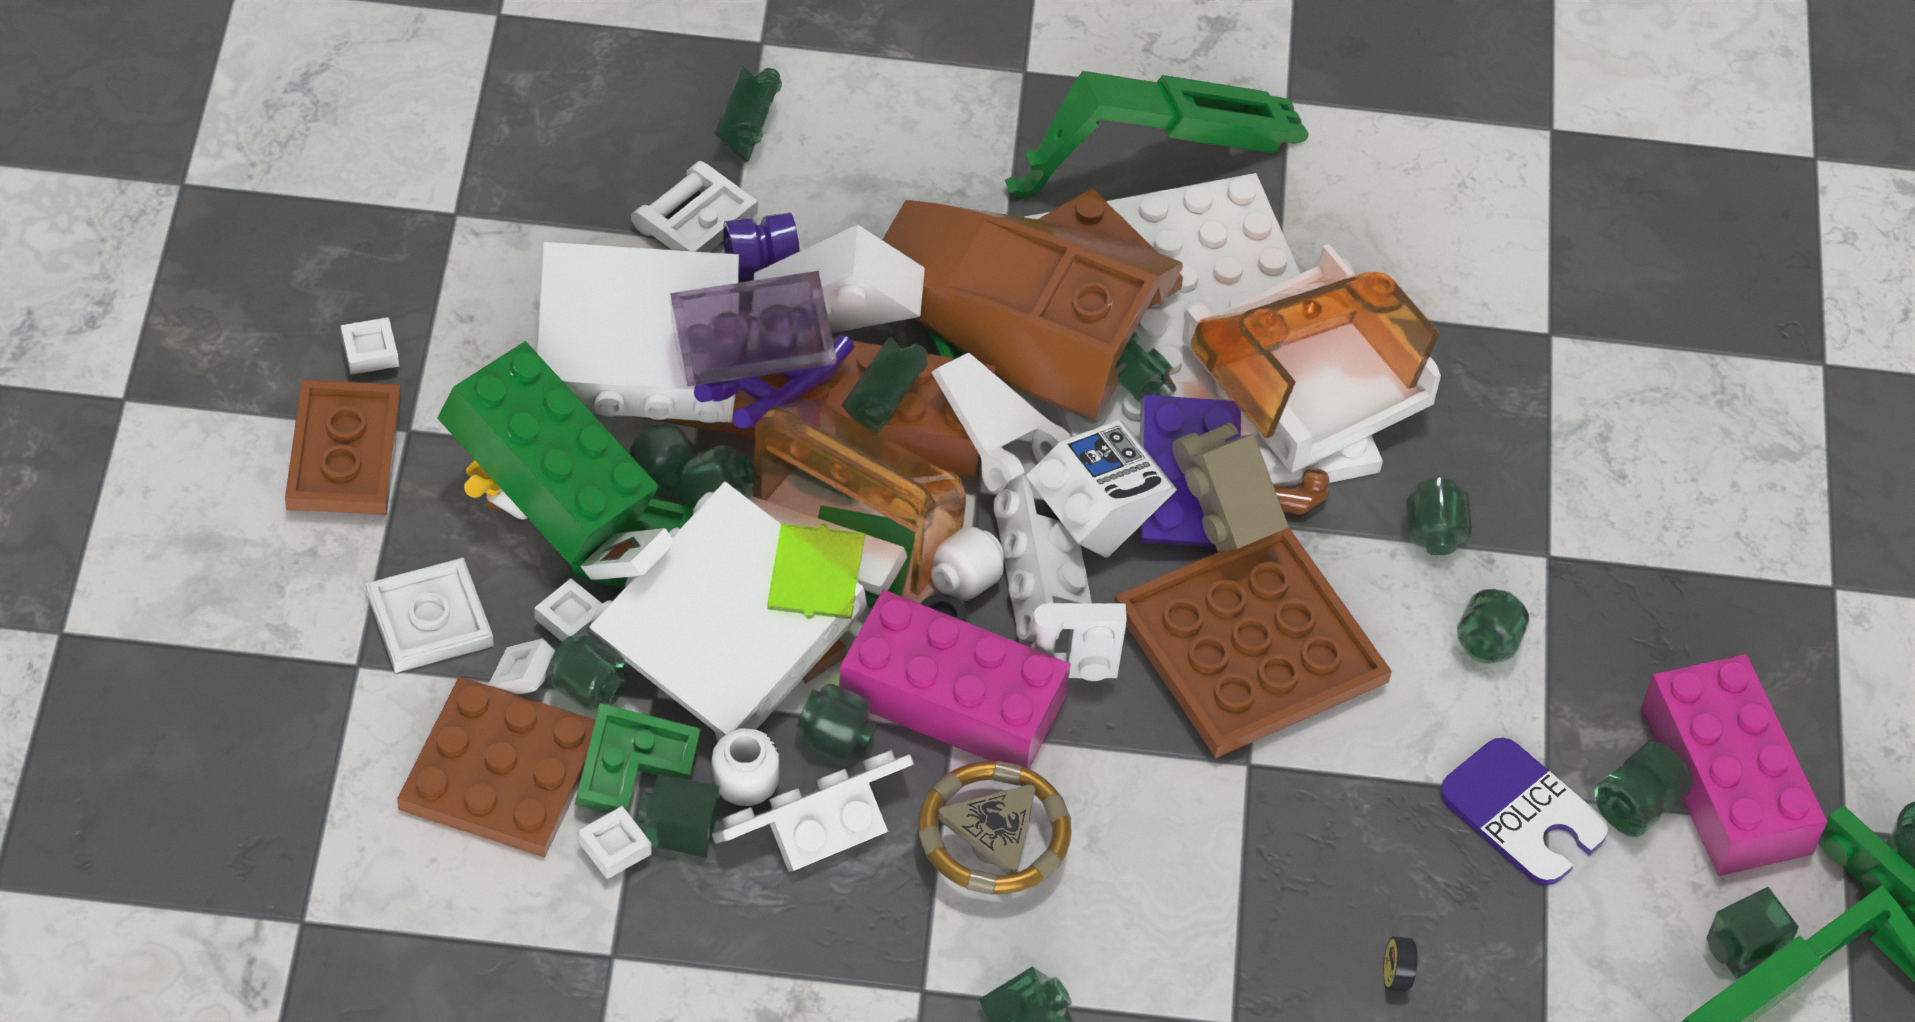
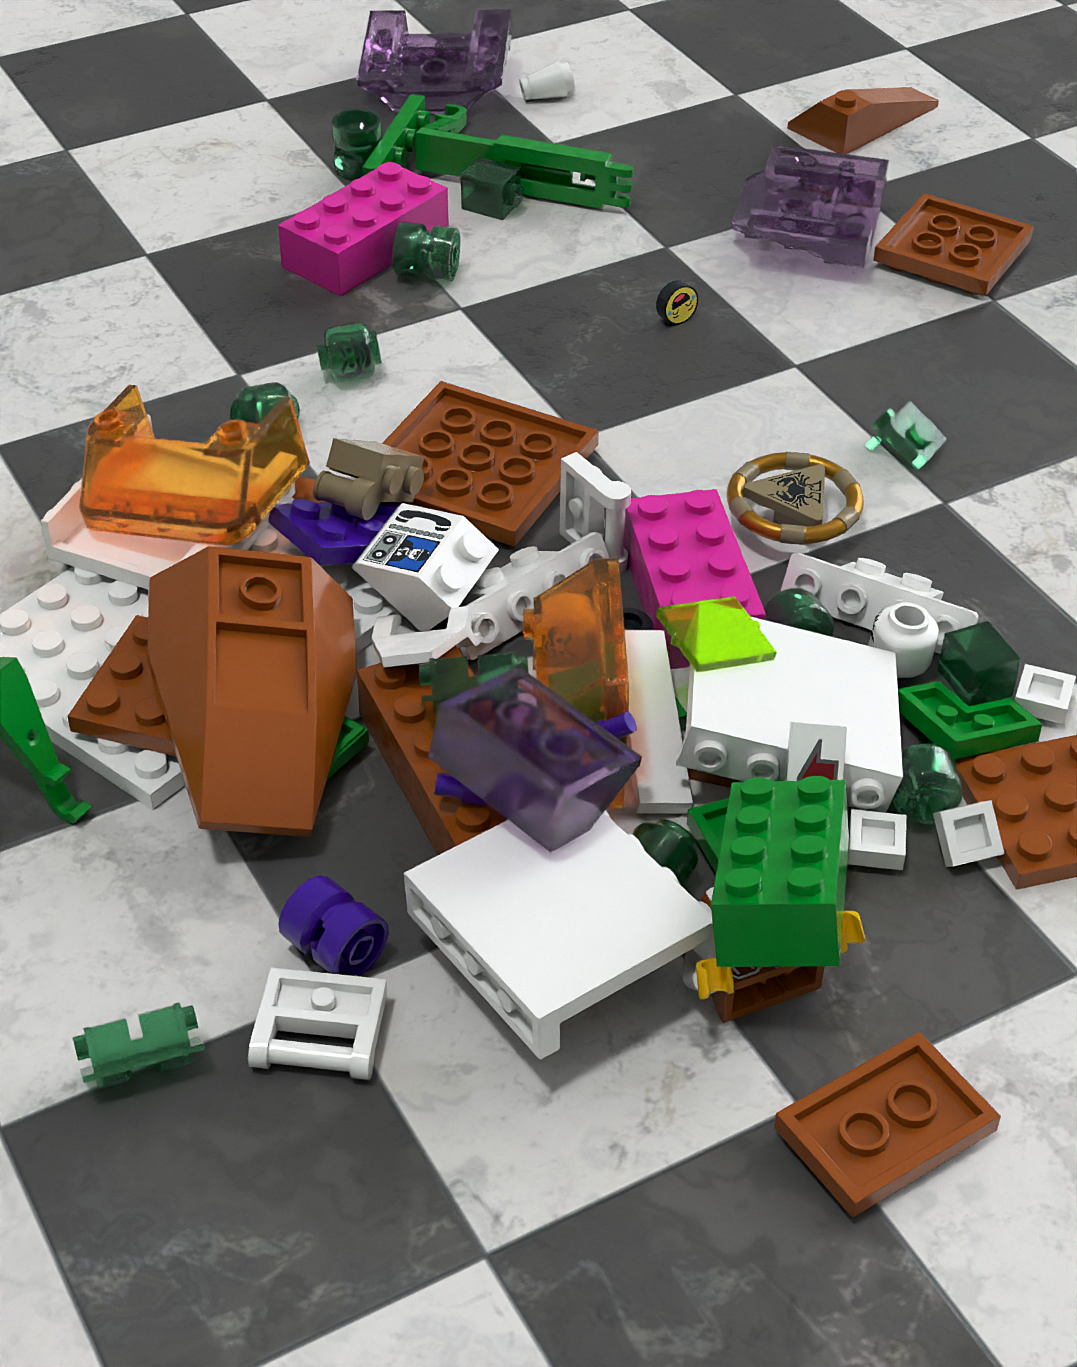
camera: 120 degrees left, 10 degrees down
white plate [340,317,399,375] -> none
white tile [366,557,494,673] -> none
clear green head [679,445,756,508] -> none
white wedge [749,224,925,335] -> none
piece [1440,737,1608,885] -> none

